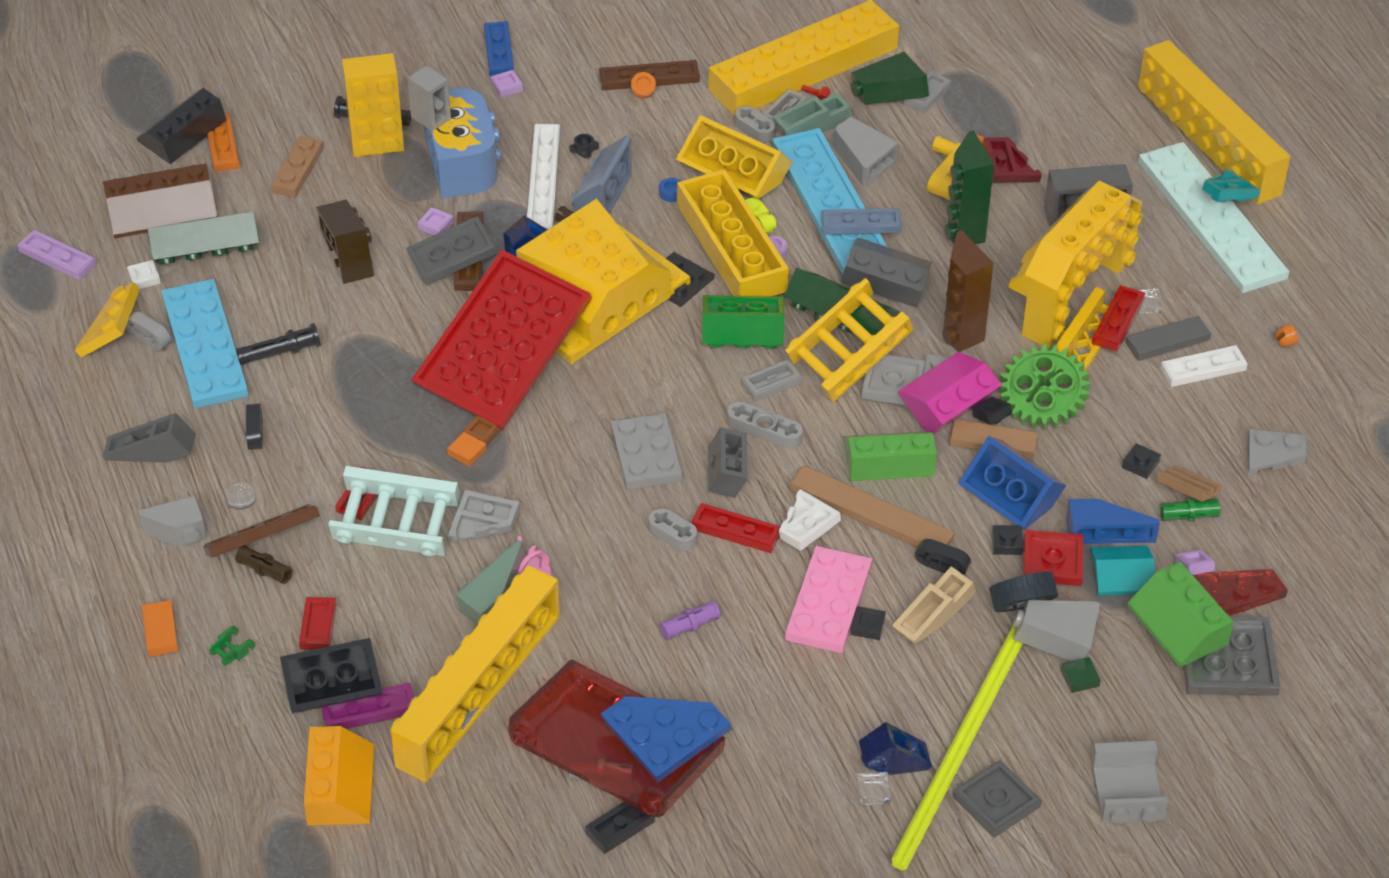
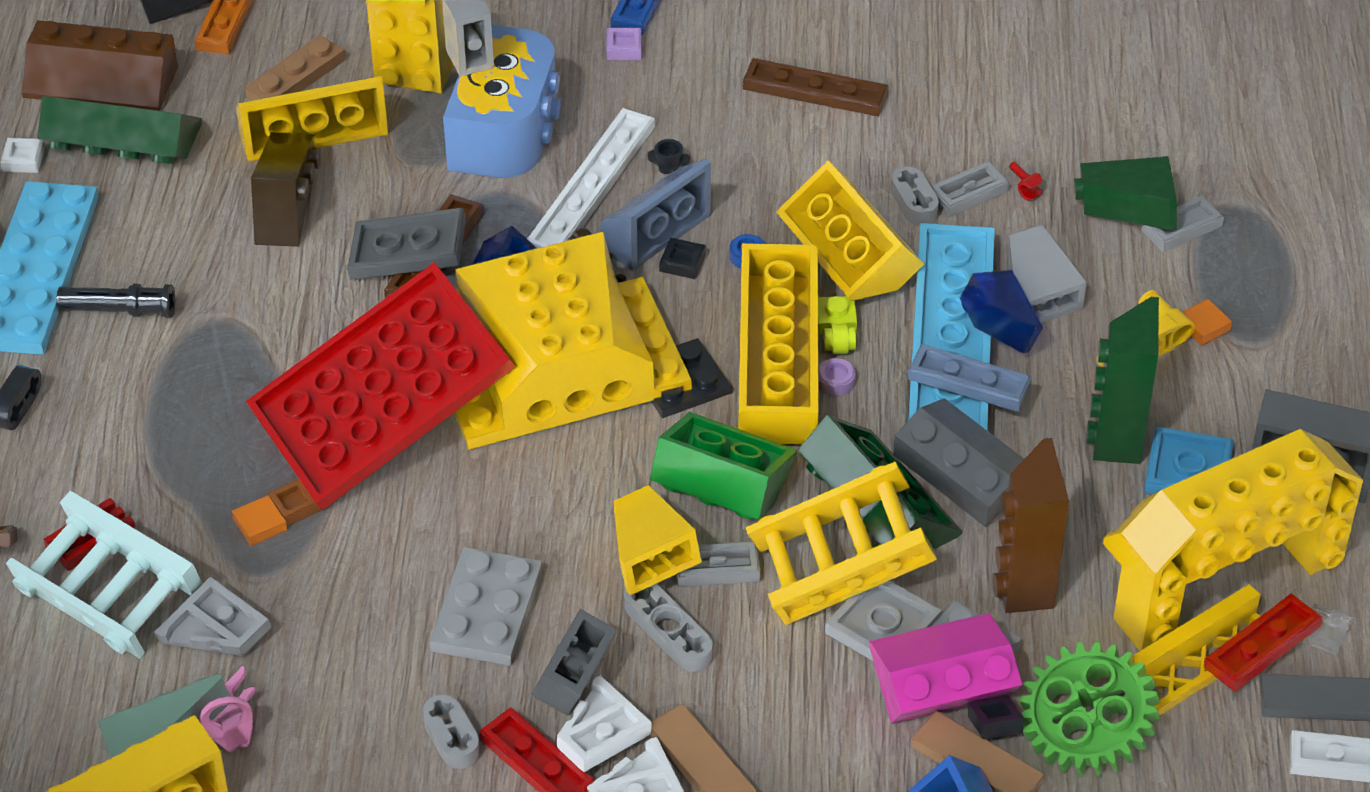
camera: 25 degrees right, 0 degrees up
lavender tile [418,207,454,235] -> none
orange tile [631,72,656,99] -> none
yellow brick [708,0,899,116] -> none
sand green slope [773,92,852,135] -> none
bright green slope [844,431,937,481] -> none
dark red wing [982,137,1042,182] -> none
none -> yellow slope [236,76,388,162]
none -> white wing [557,675,652,772]
none -> yellow slope [613,485,701,596]
none -> black tile [659,237,706,279]
none -> clear blue slope [959,270,1043,353]
none -> dark azure tile [1144,426,1234,494]

